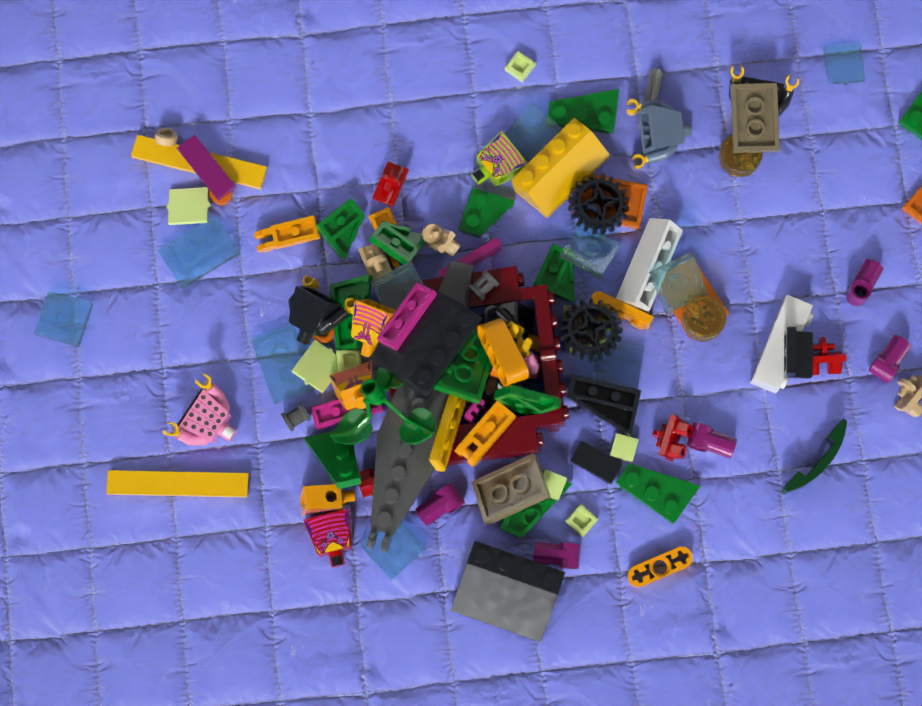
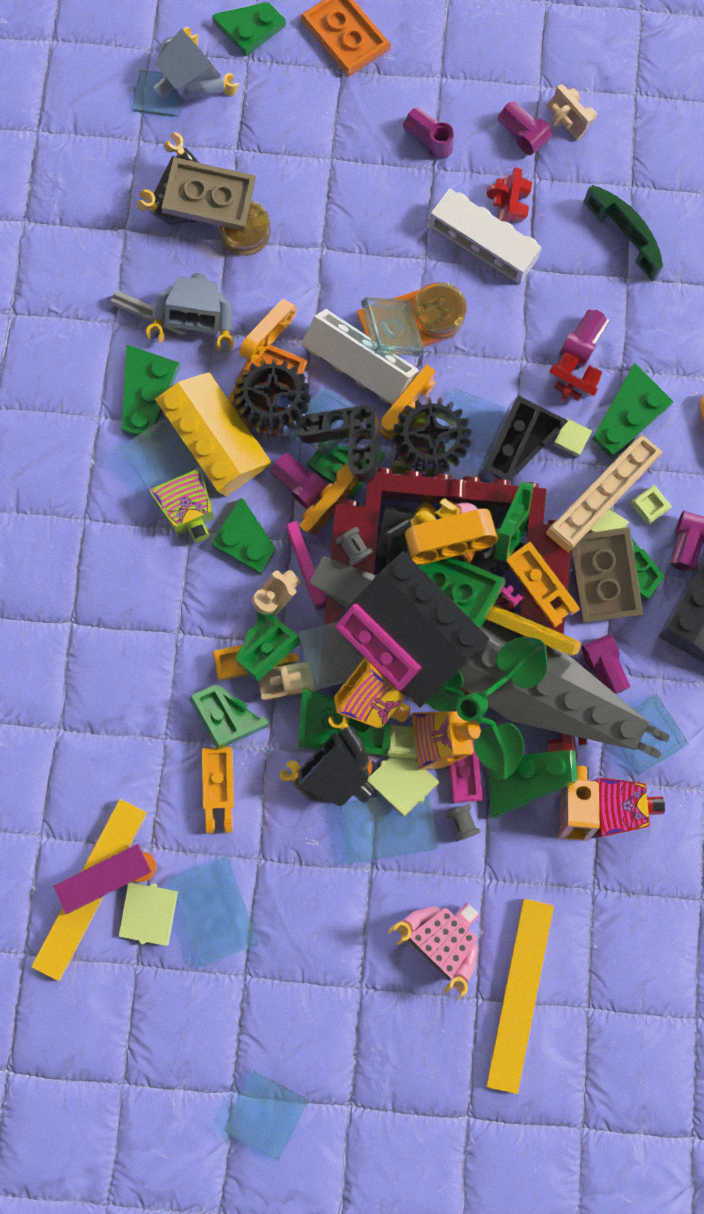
camera: 85 degrees left, 0 degrees up
tan tile [155,128,178,146] -> none
red hips [372,161,409,207] -> none
yellowish green tile [505,51,536,83] -> none
black tile [570,441,623,485] -> none
black panel [784,327,813,379] -> none
none -> sand blue torso [153,27,239,100]
none -> light orange beam [239,299,297,363]
none -> magenta piece [270,453,328,509]
none -> black beam [295,405,379,482]
none -> light orange hinge [299,464,359,534]
none -> tan tile [546,434,663,553]

